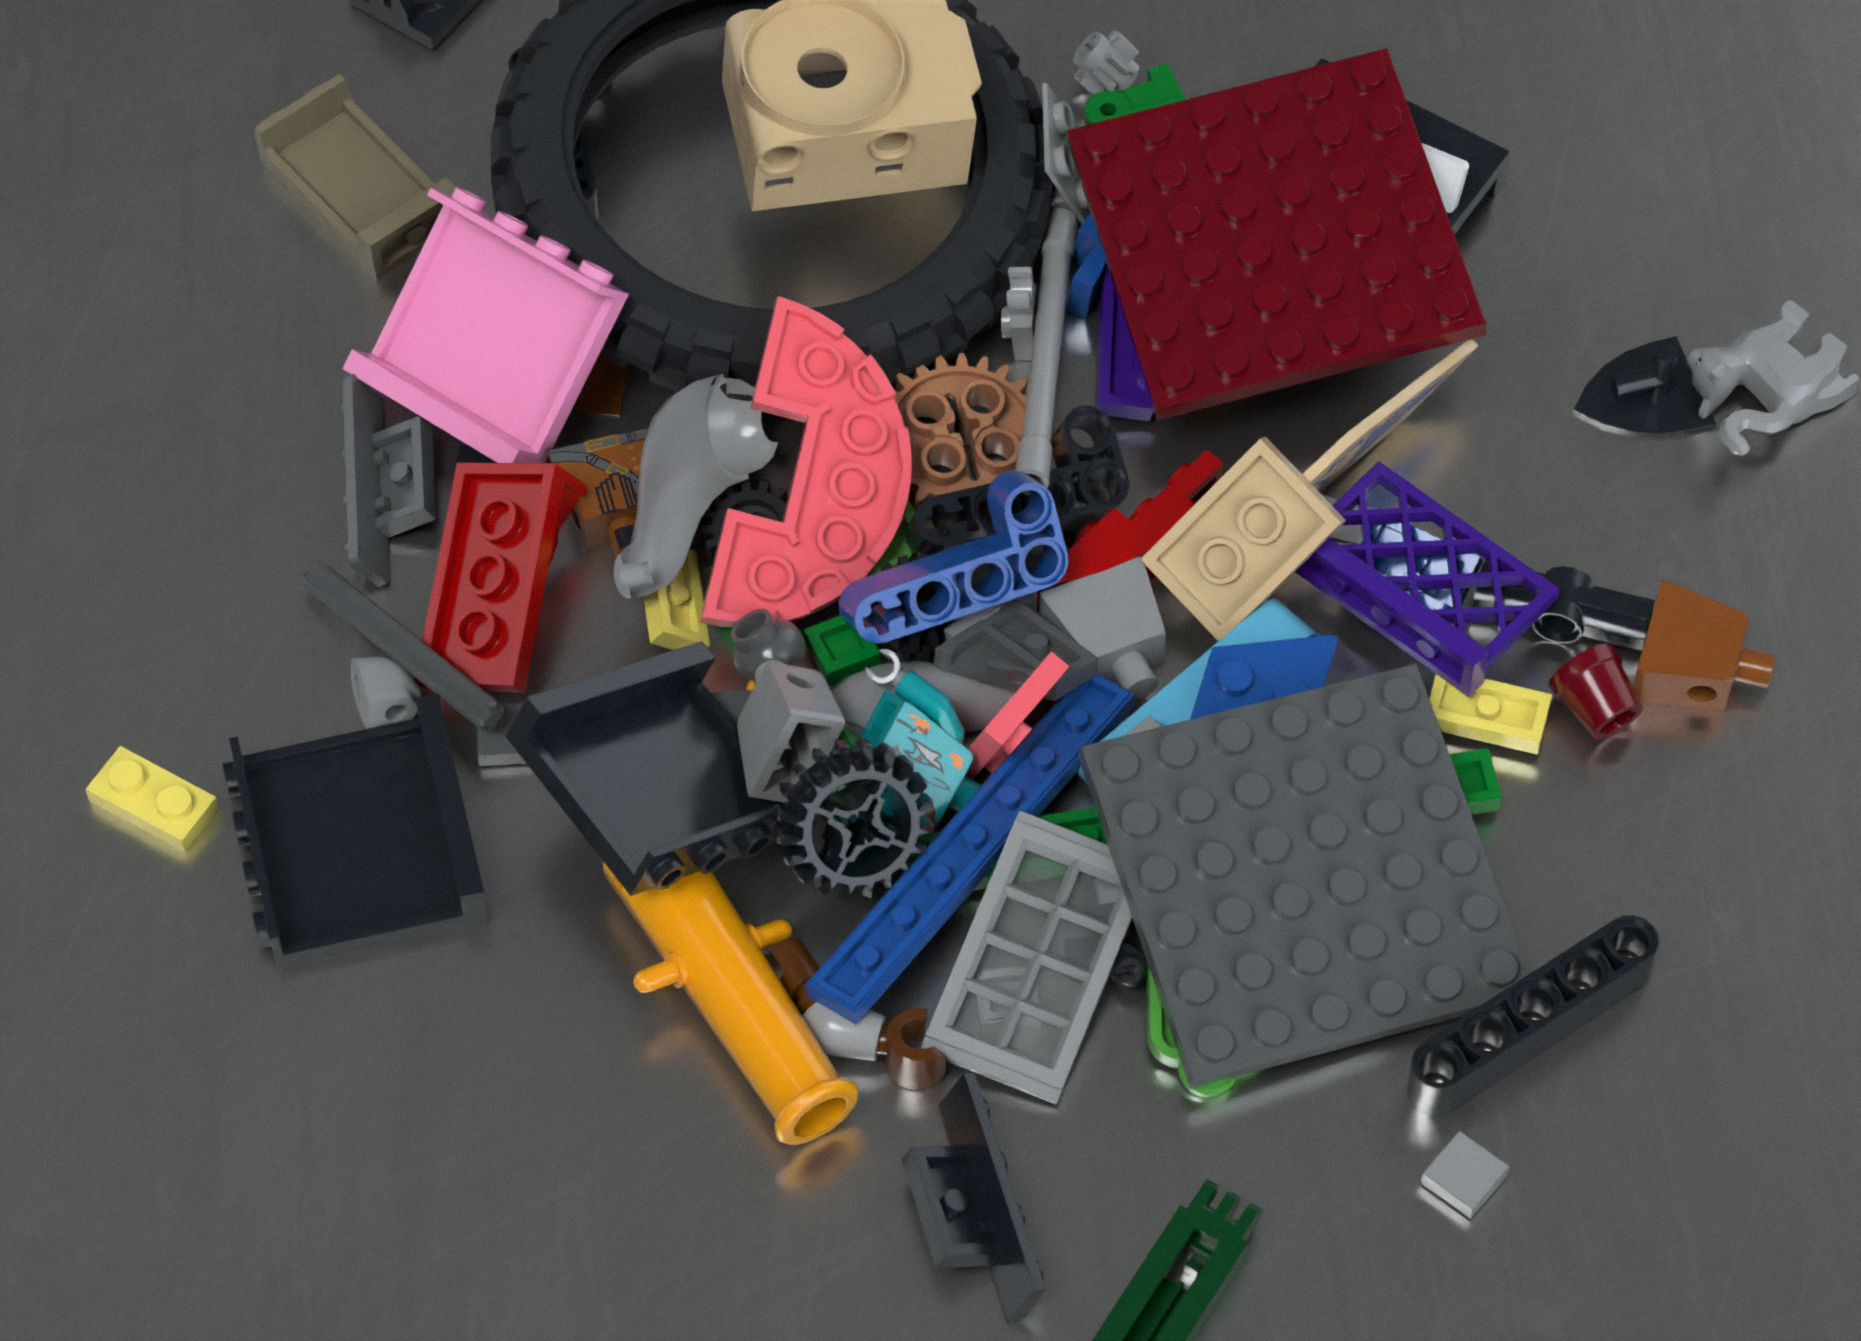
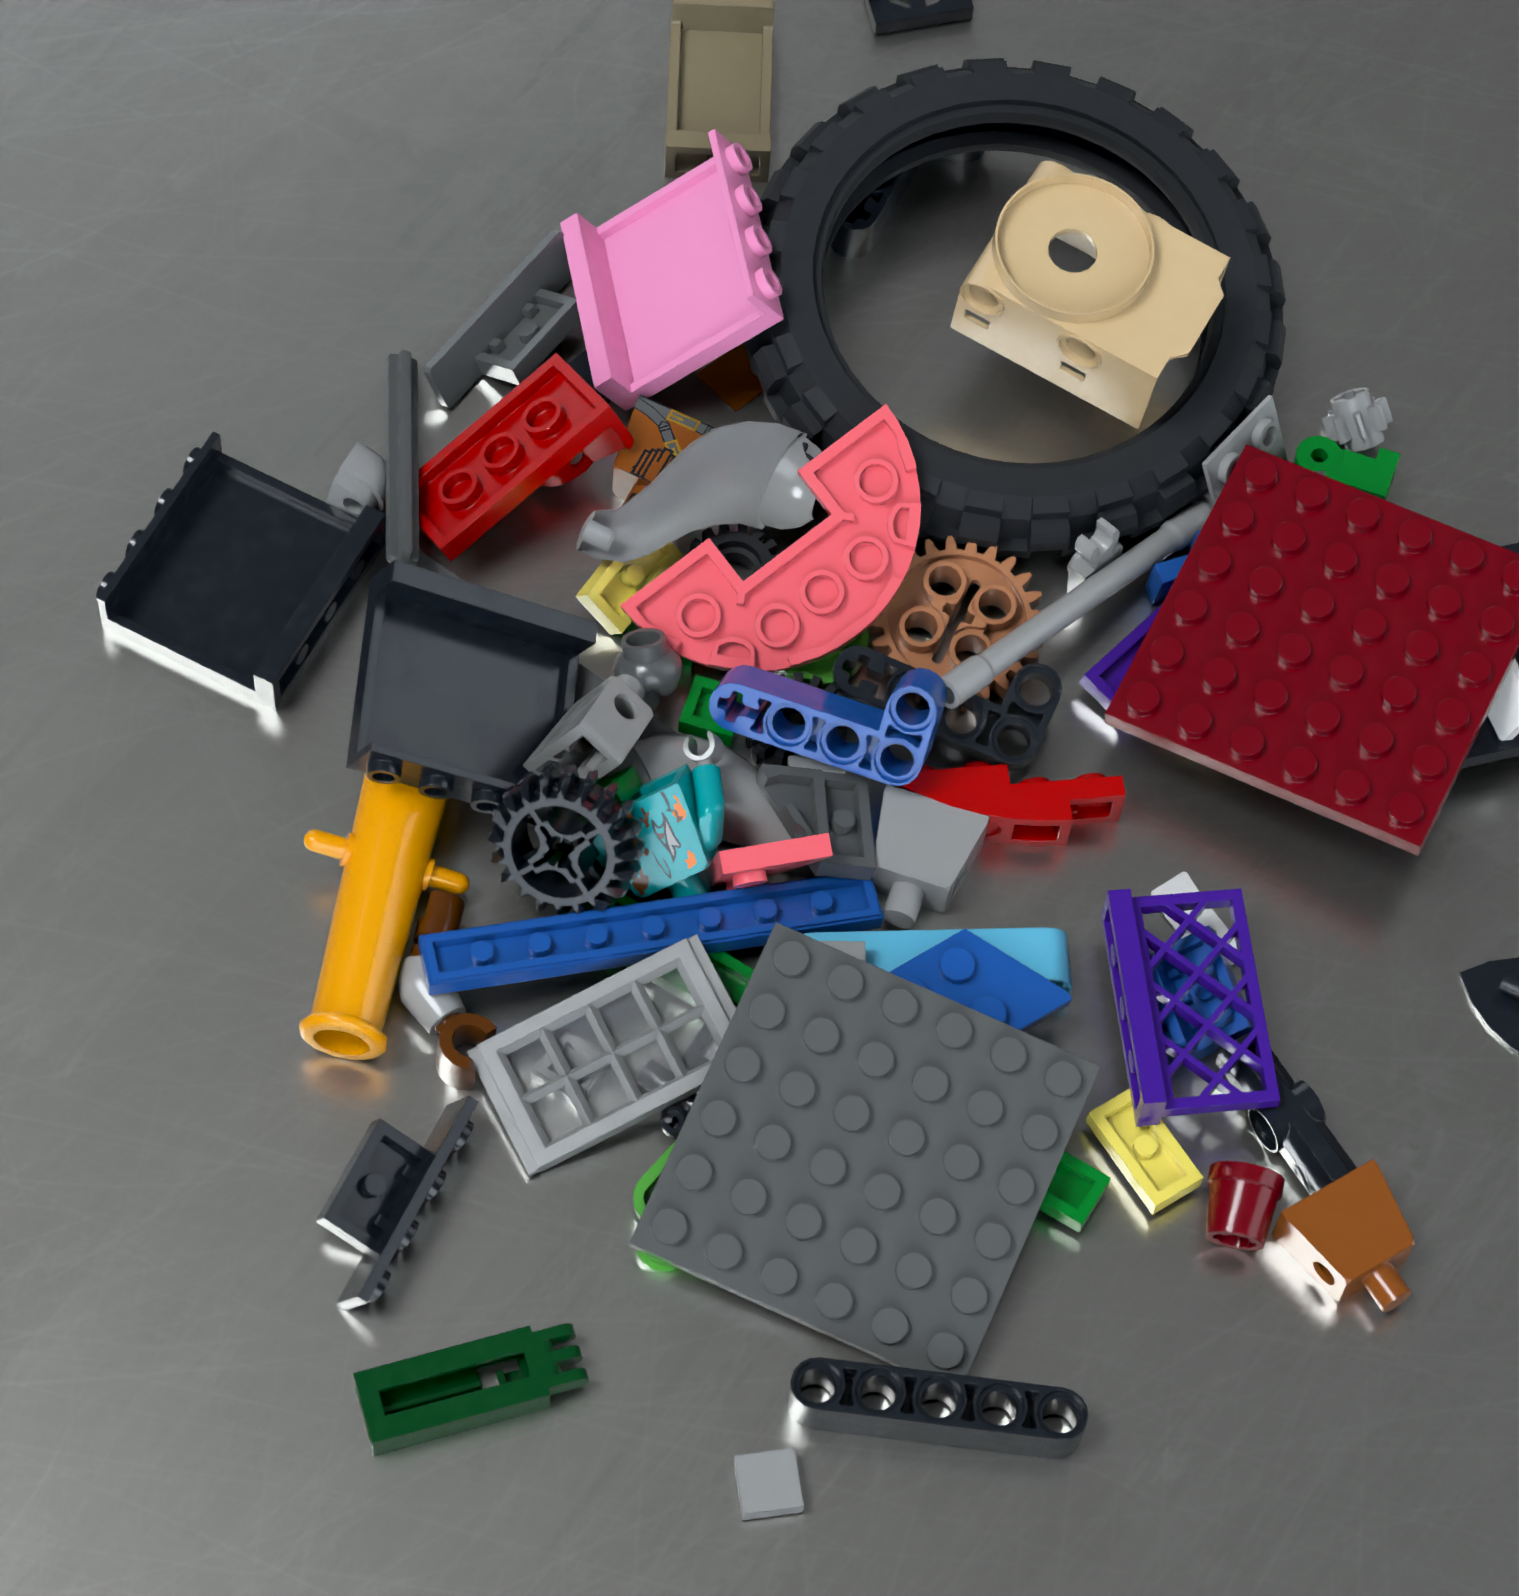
camera: 35 degrees right, 5 degrees up
light yellow plate [86,746,219,852] -> none
tan piece [1140,339,1479,641] -> none

